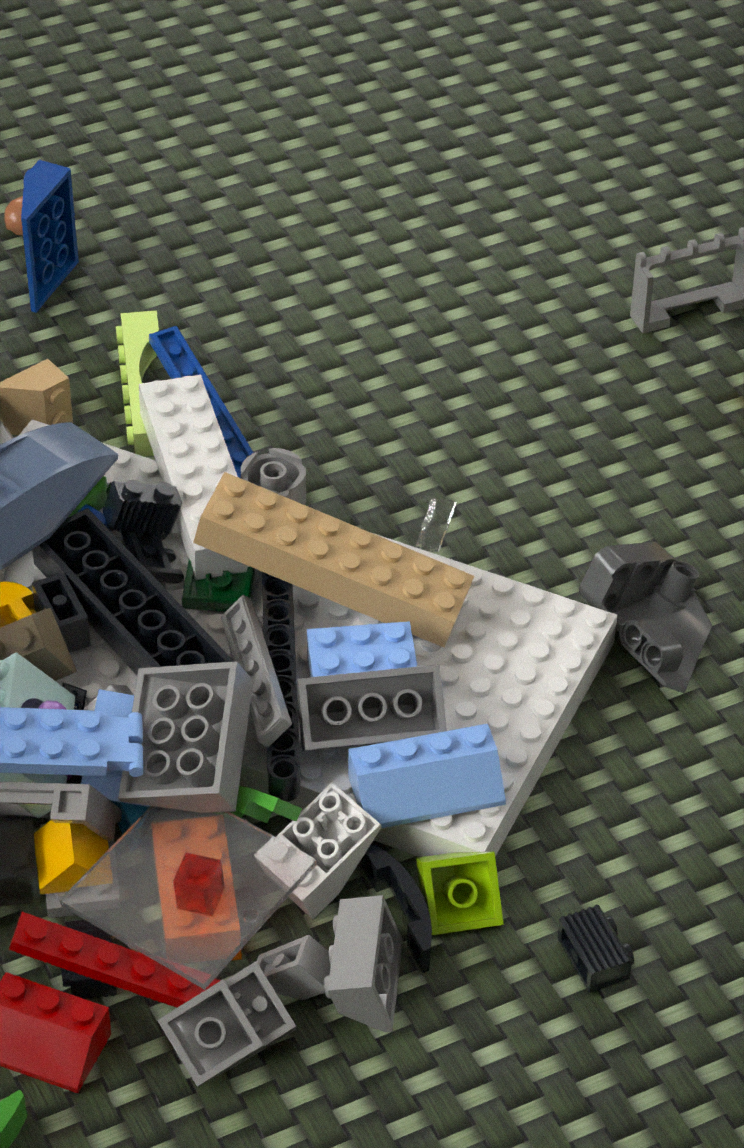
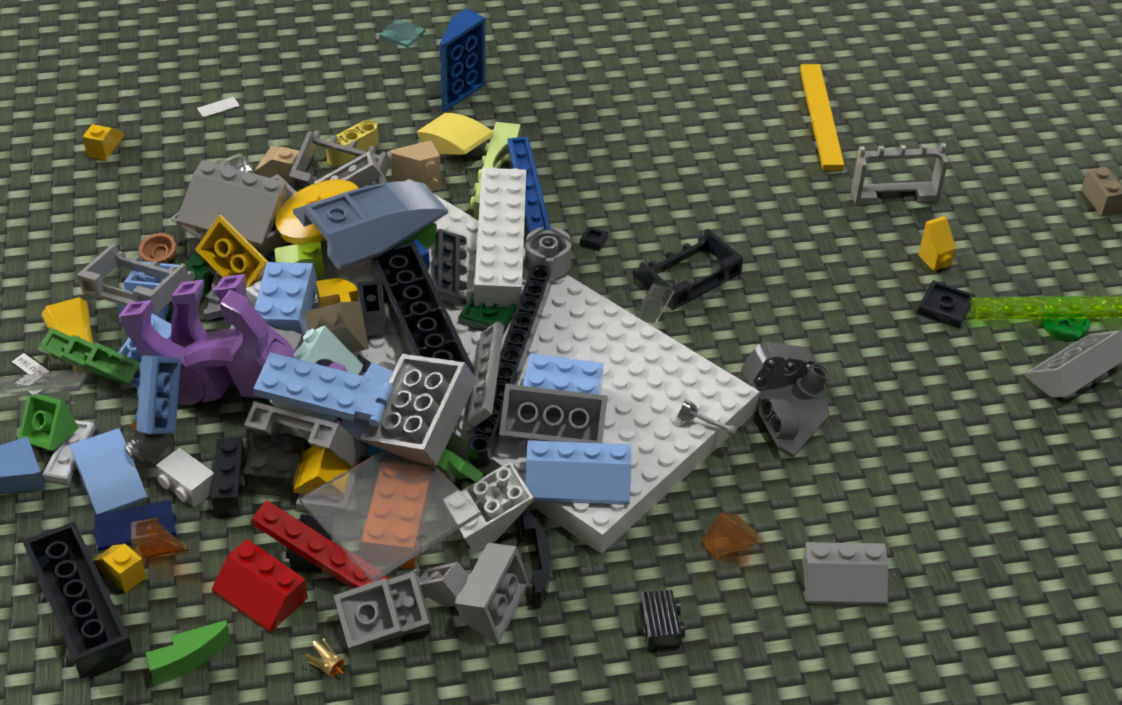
camera: 15 degrees right, 0 degrees up
black brick [103,480,182,535] -> none
clear red brick [173,852,225,917] -> none
tan brick [193,472,474,648] -> none
lime slope [416,851,504,935] -> none
none -> pearl gold piece [304,638,345,677]
none -> light yellow slope [417,113,494,154]
none -> black tile [580,226,609,251]
none -> black hinge [633,229,743,310]
none -> hinge [677,399,737,435]
none -> clear orange slope [701,512,759,560]
none -> yellow tile [800,64,844,171]

